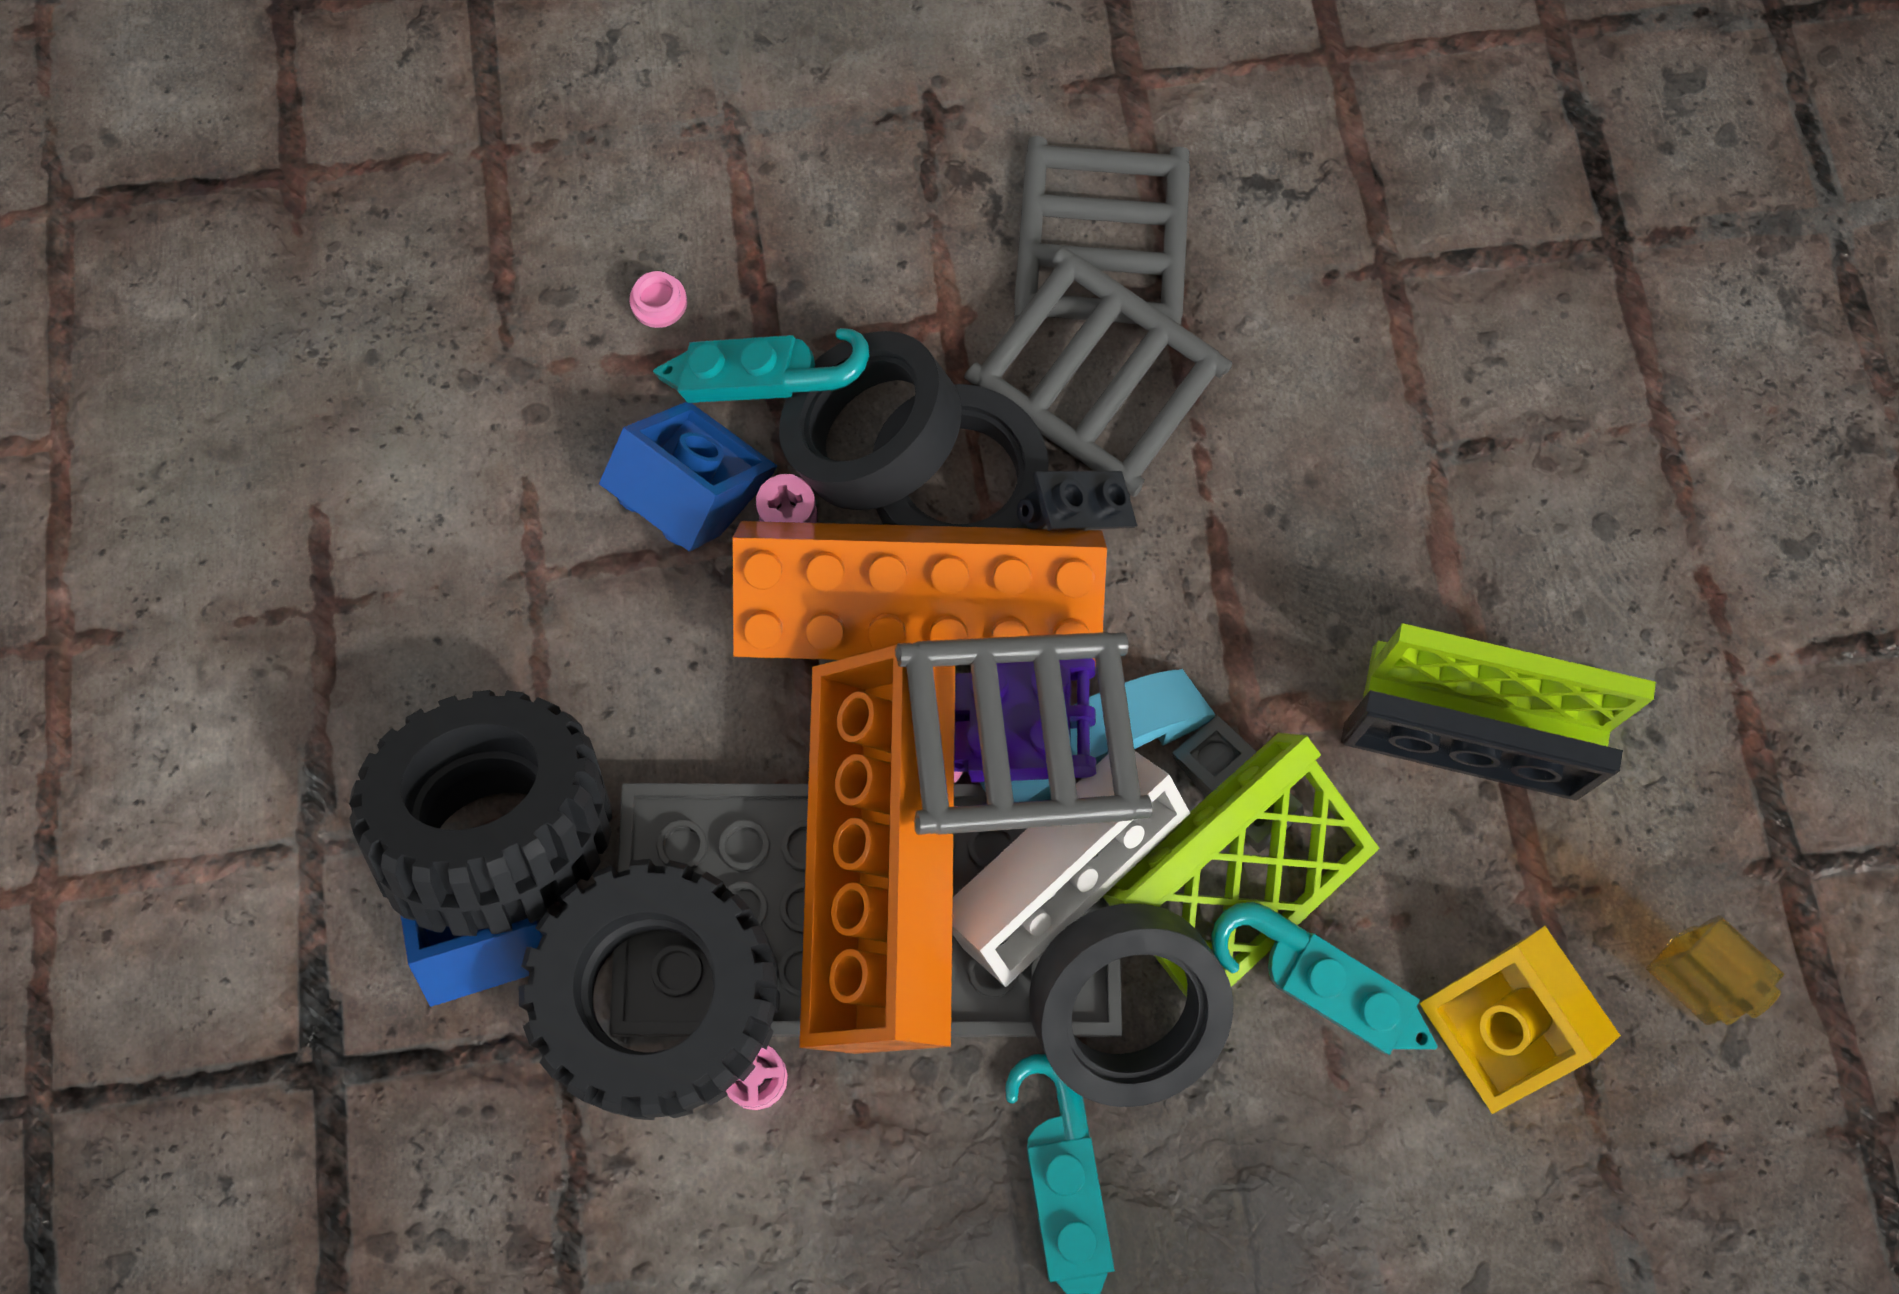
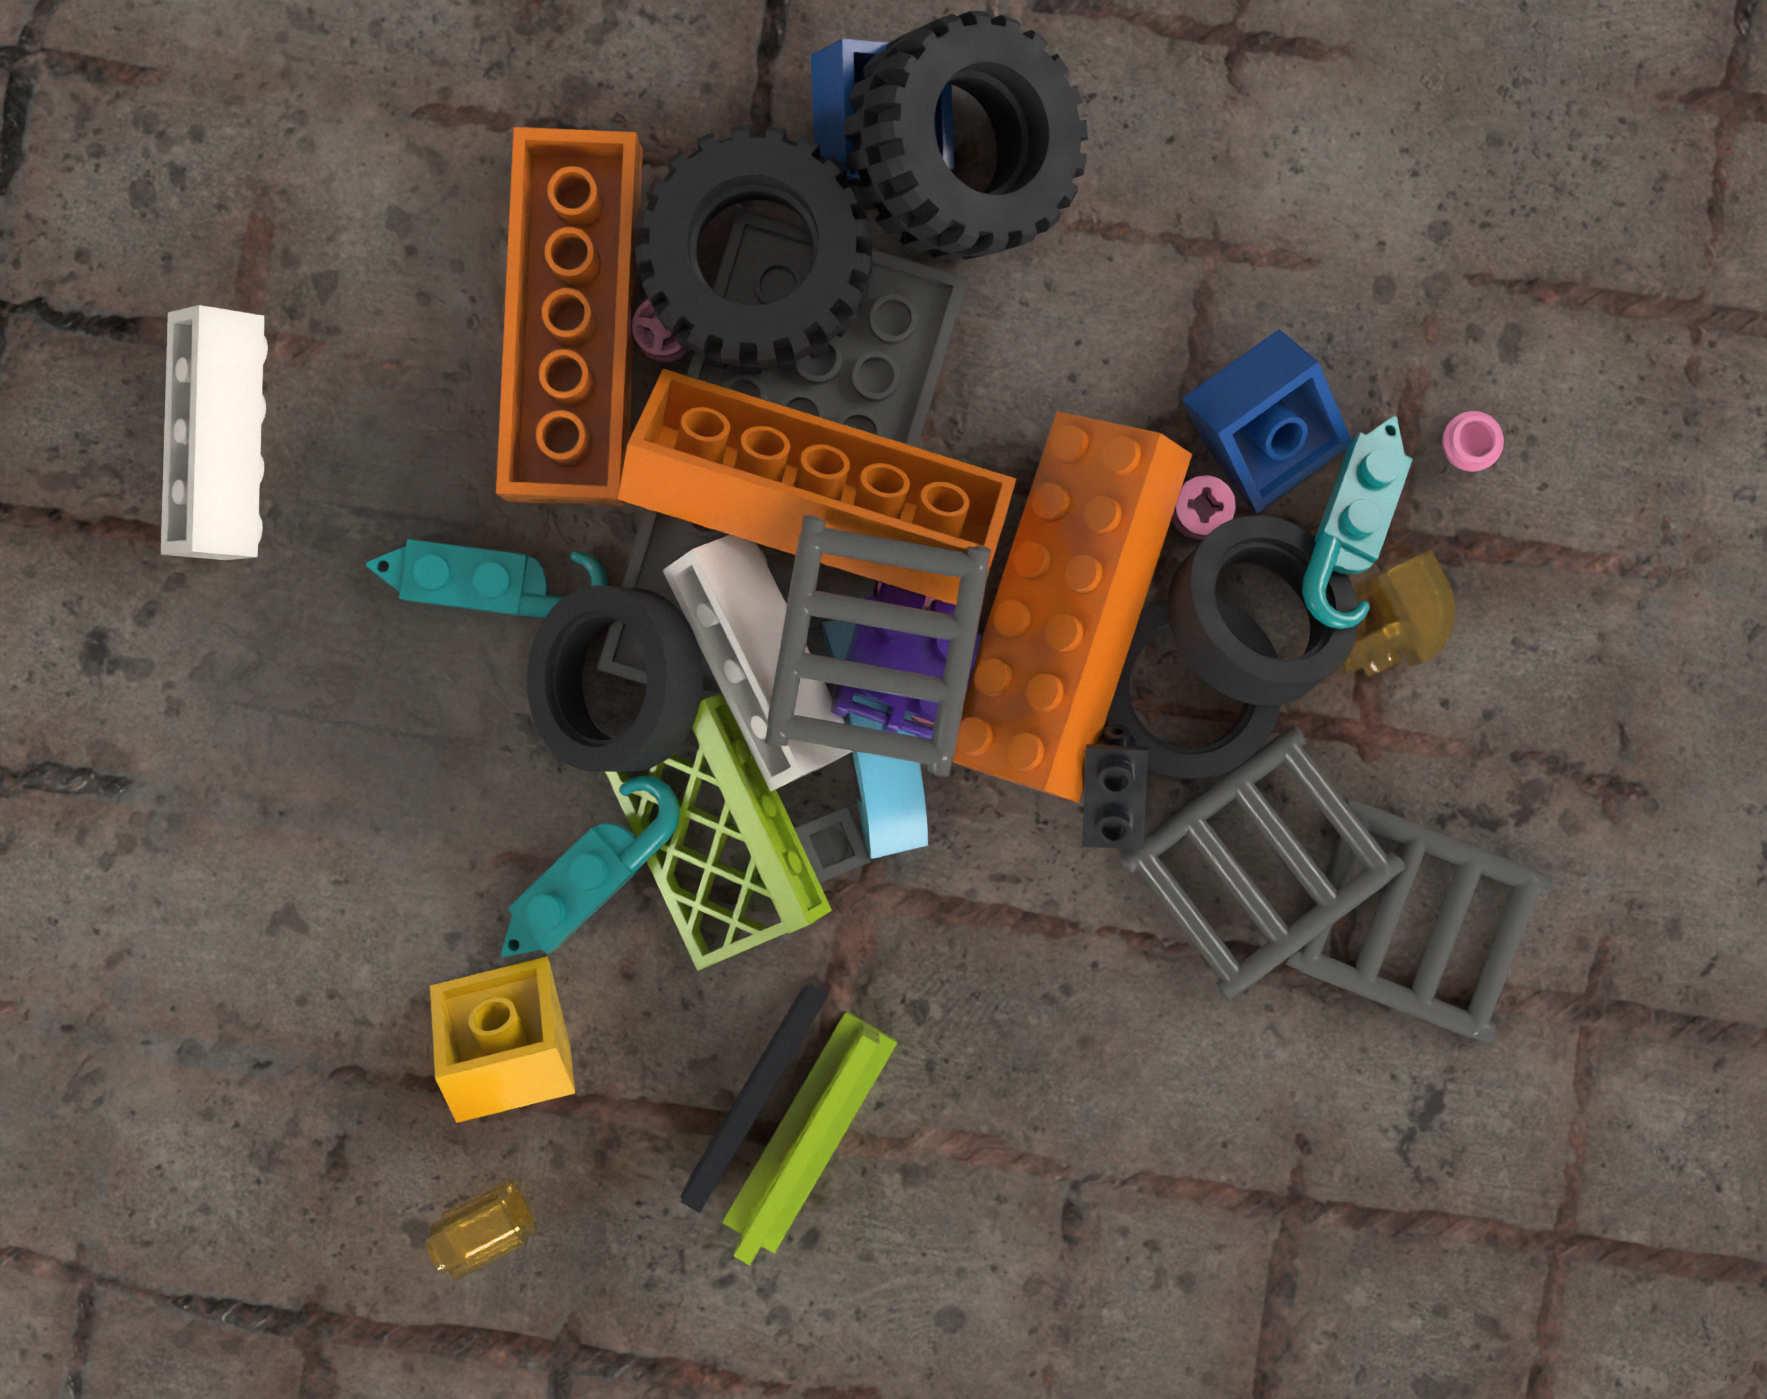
camera: 105 degrees right, 15 degrees up
none -> orange brick [496,127,643,507]
none -> clear yellow brick [1341,549,1455,677]

